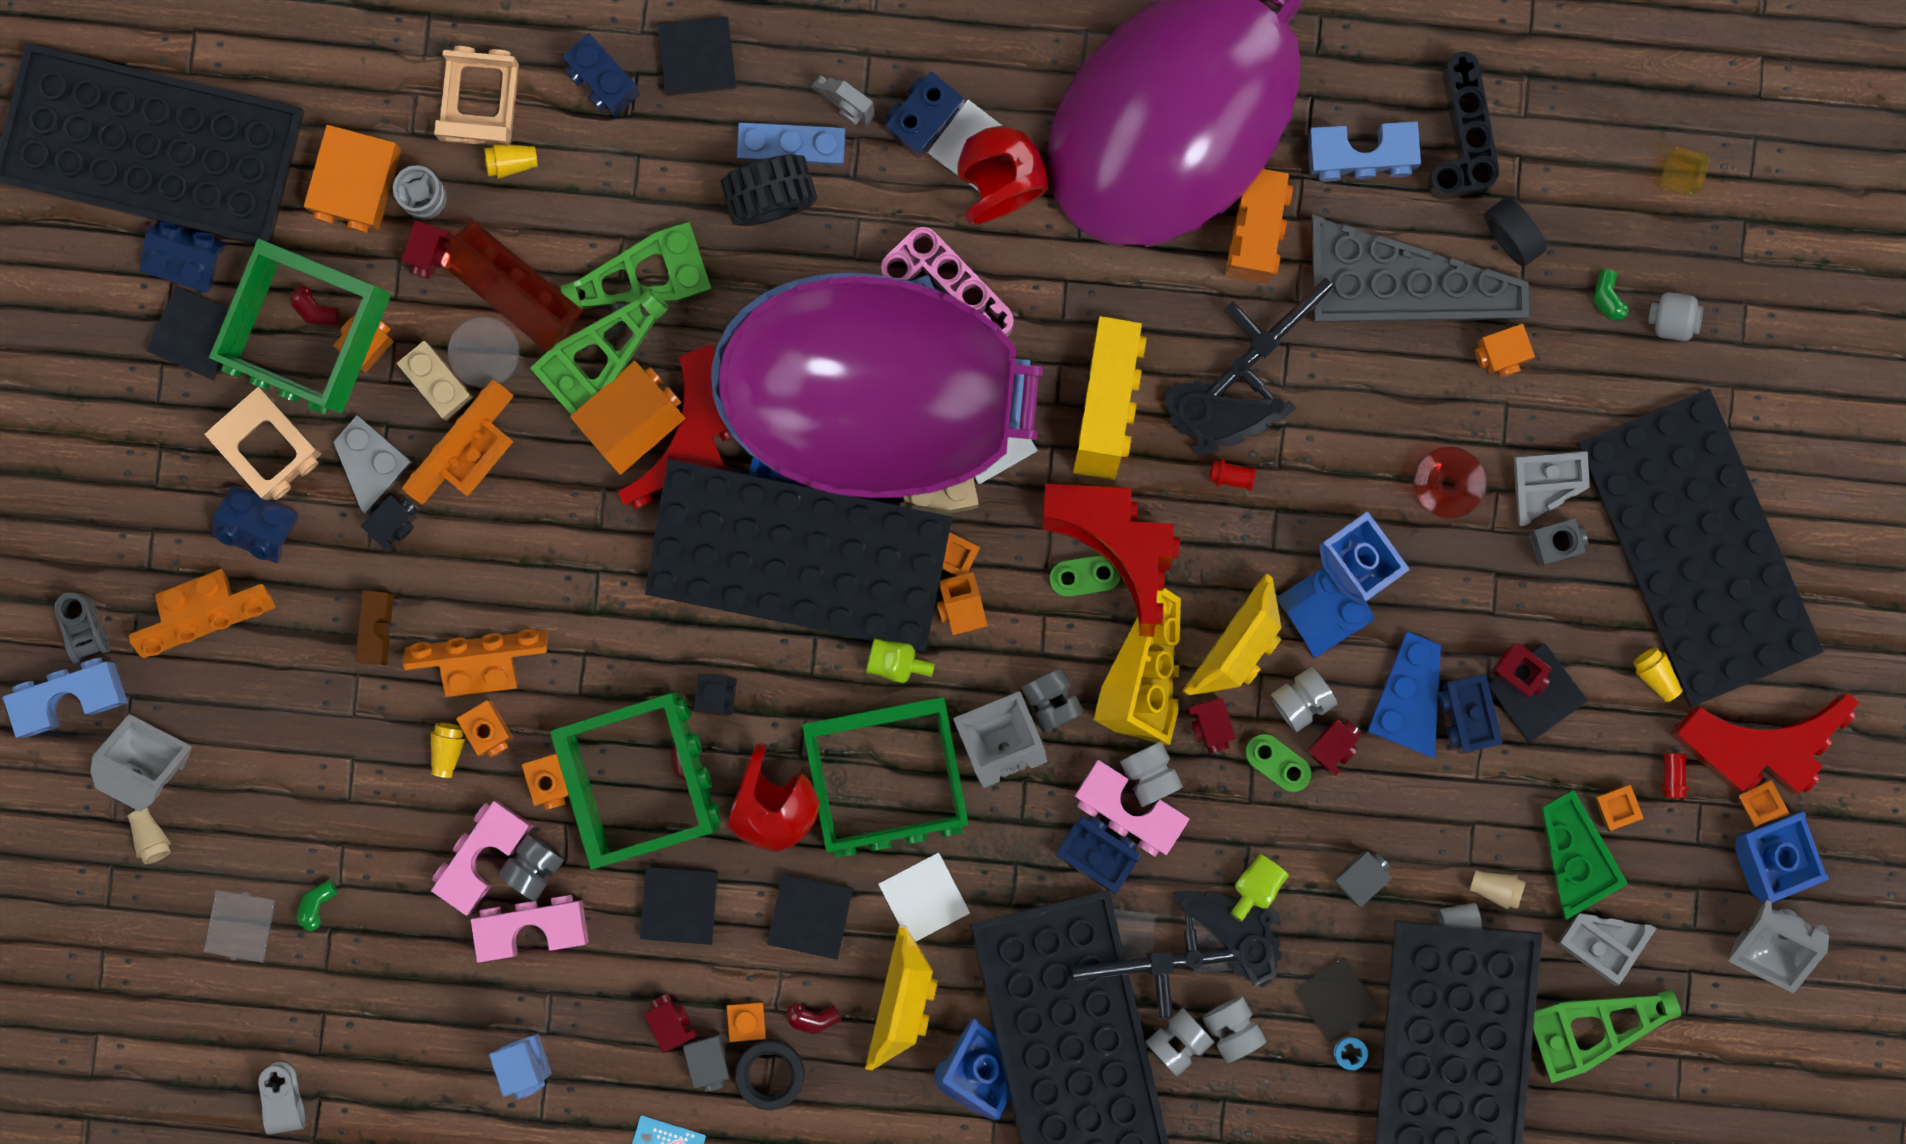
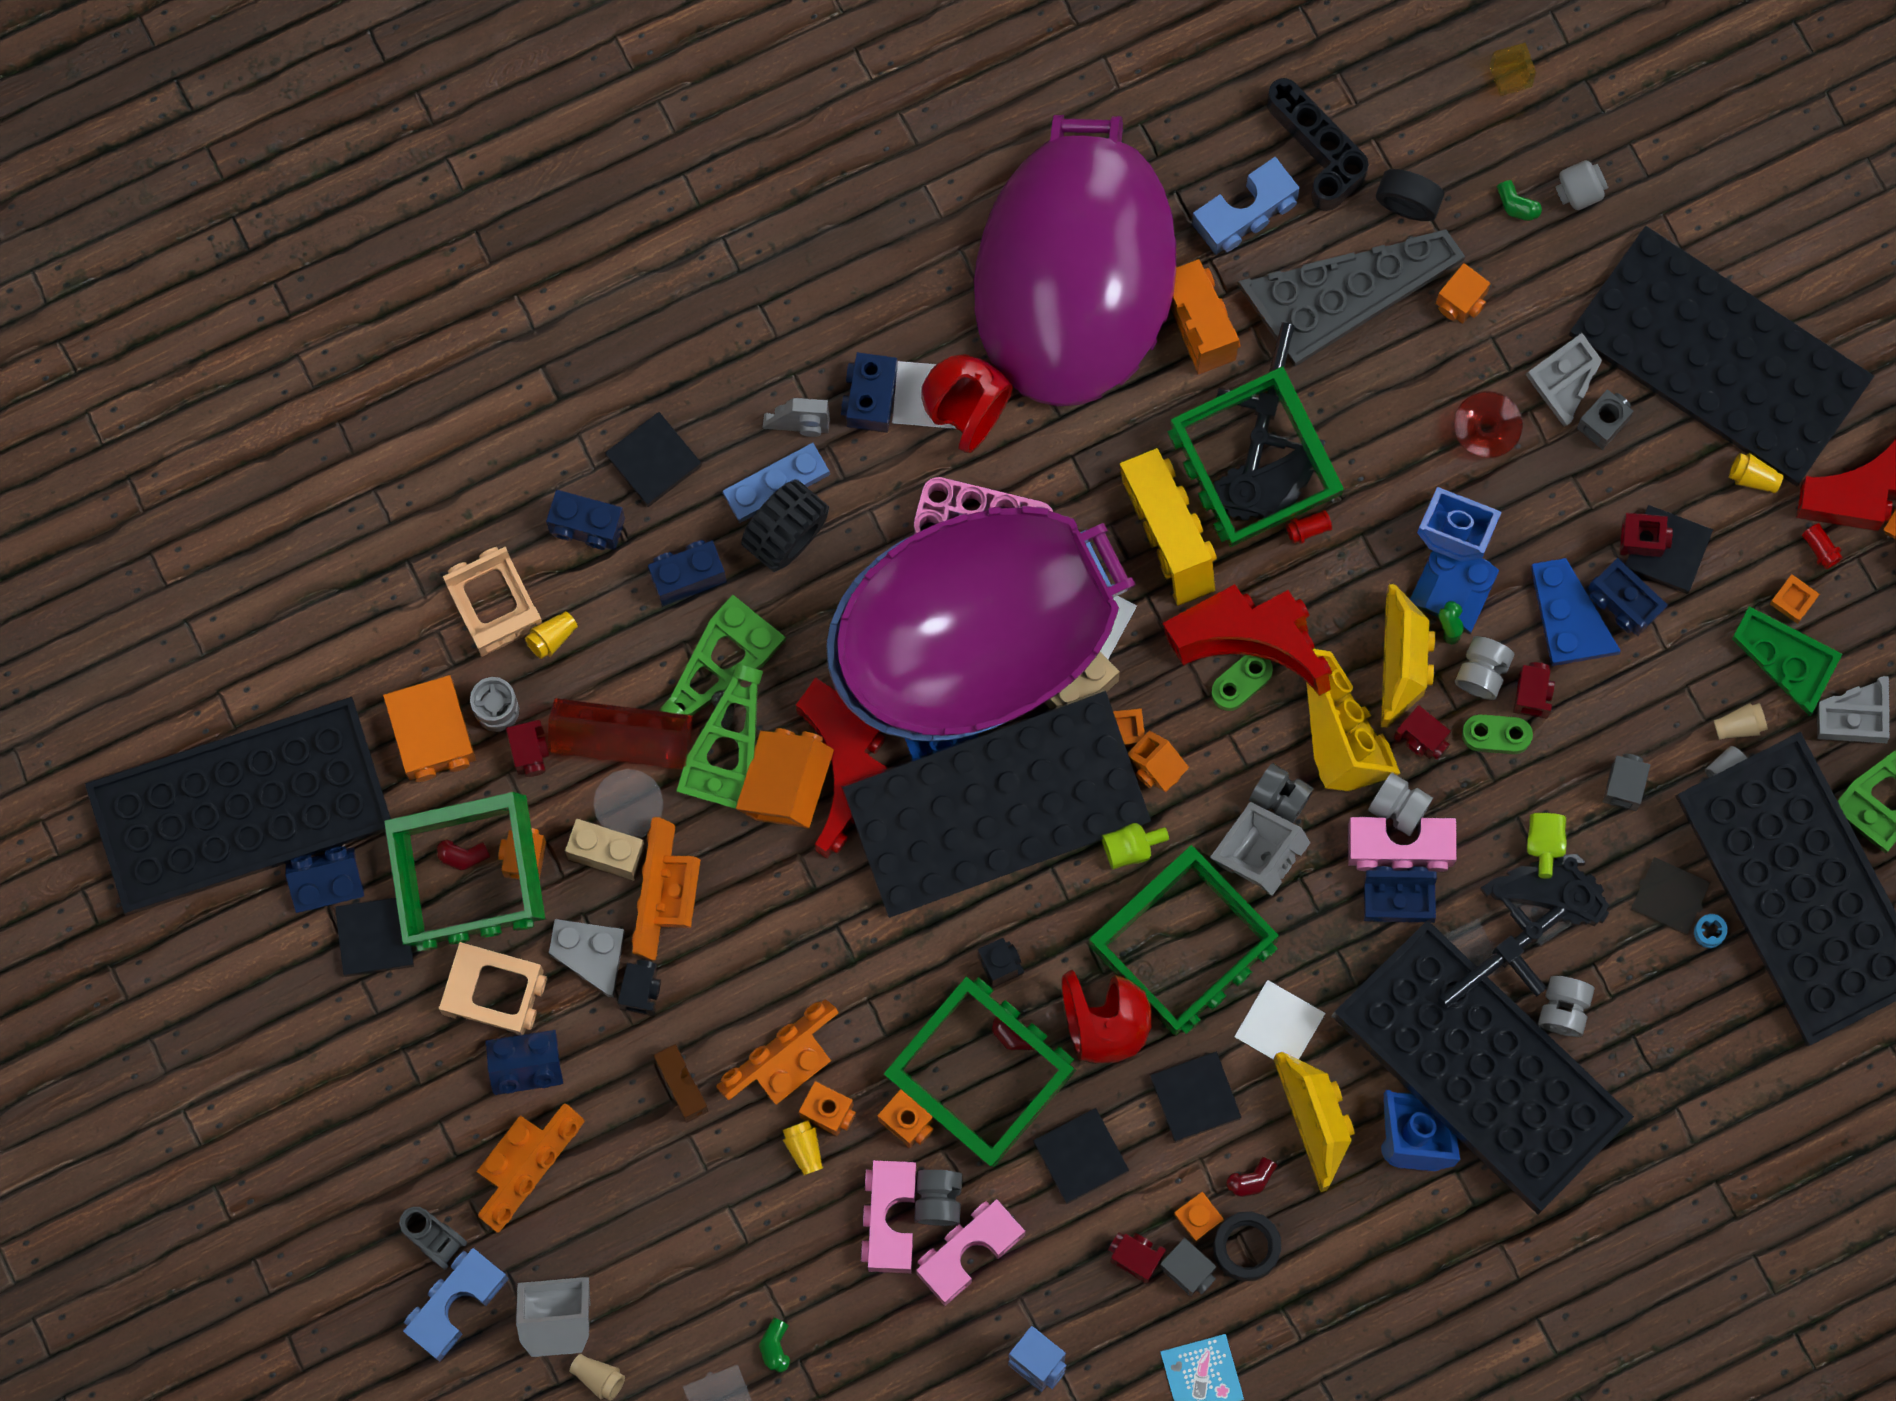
camera: 30 degrees left, 10 degrees down
light grey wheel [1202,996,1267,1063] -> none
none -> dark blue brick [648,540,727,607]
none -> green window [1167,366,1344,548]
none -> green arm [1438,601,1464,645]

